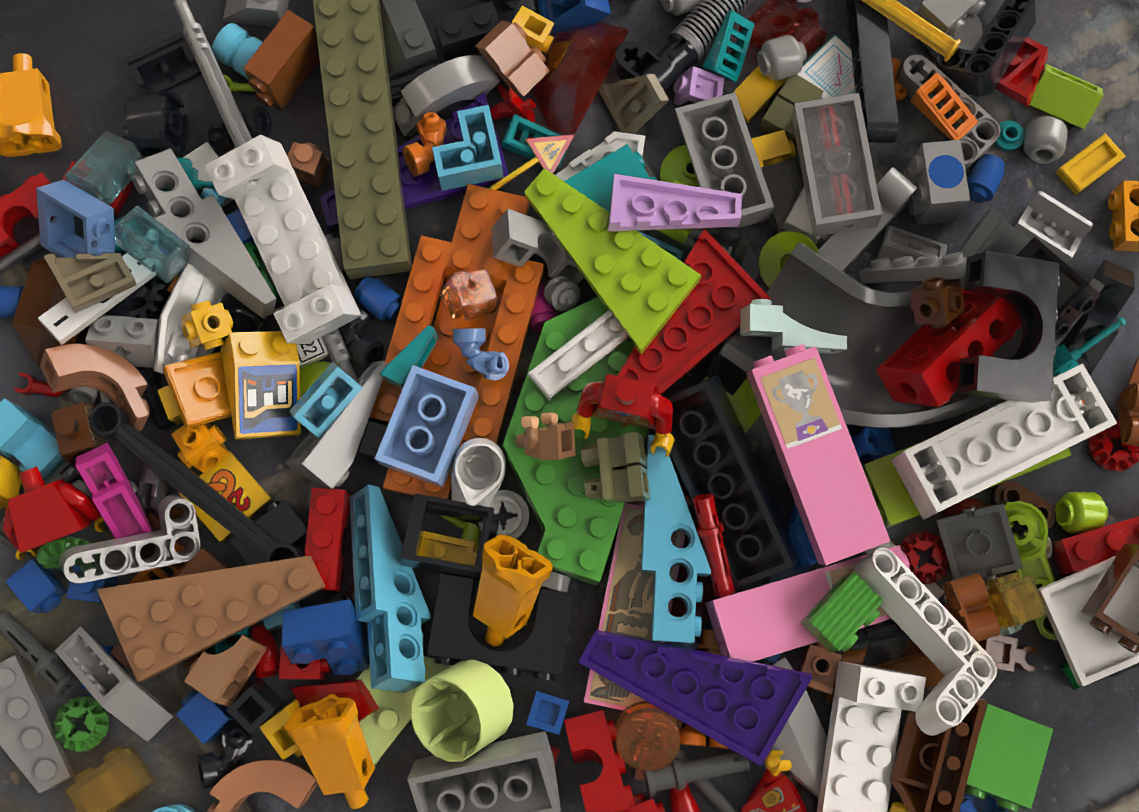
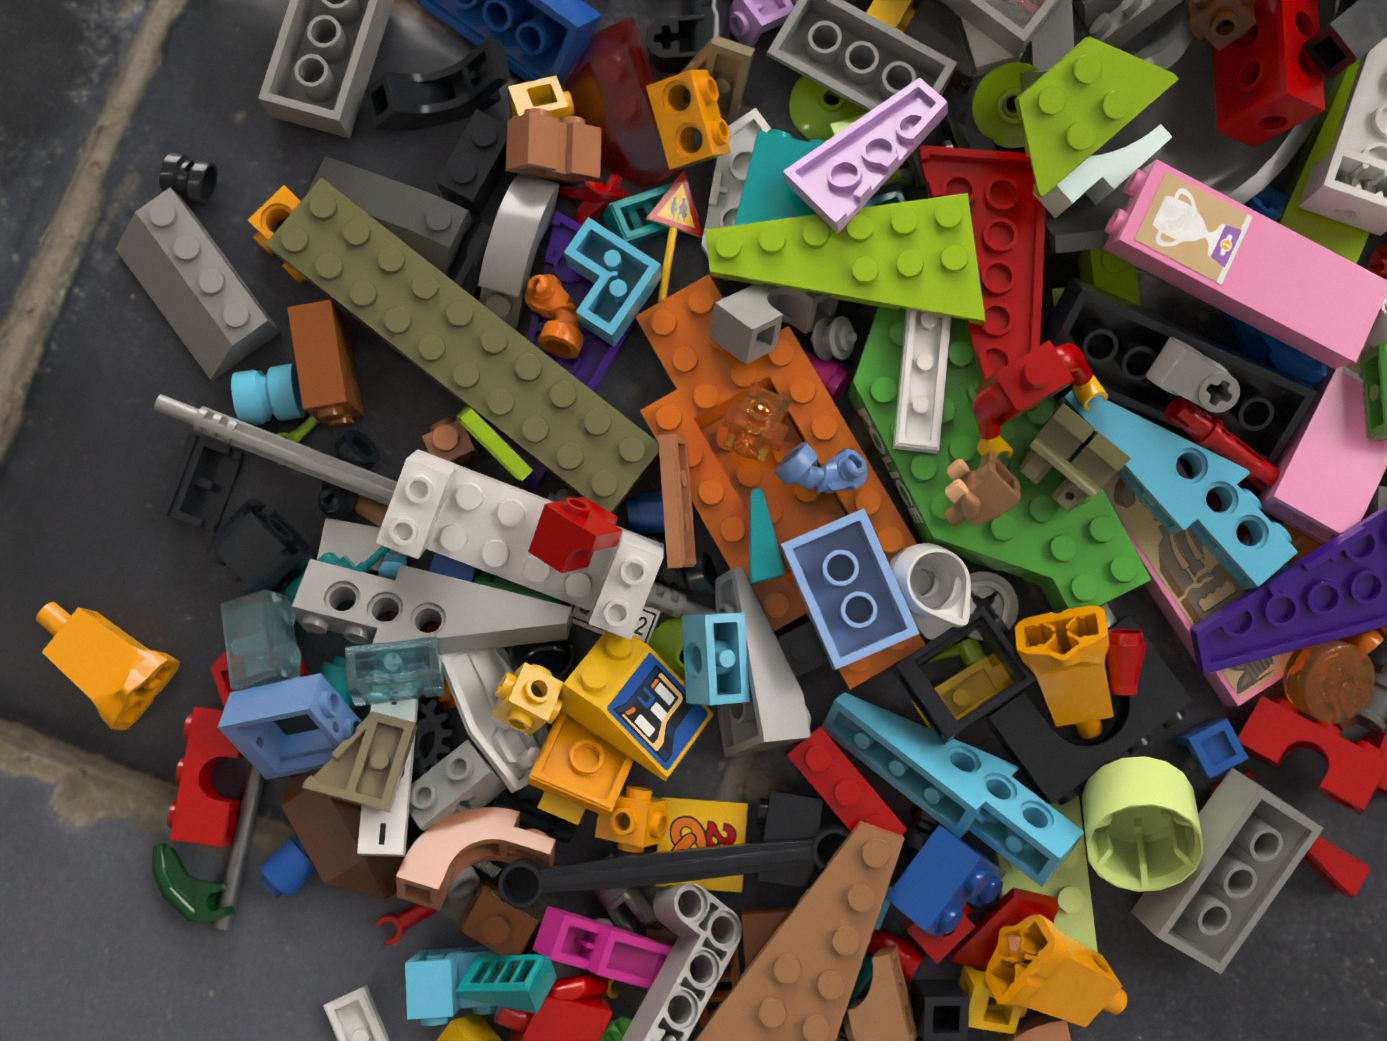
camera: 40 degrees left, 5 degrees up
none -> lime tile [455,405,533,481]
none -> teal slope [455,954,557,1014]
none -> red brick [528,497,623,573]
none -> light orange brick [646,70,731,170]
none -> nougat tile [658,434,696,568]
none -> lime wing [1014,36,1179,197]
none -> red cone [1105,629,1147,696]
none -> light grey piece [1145,337,1240,413]

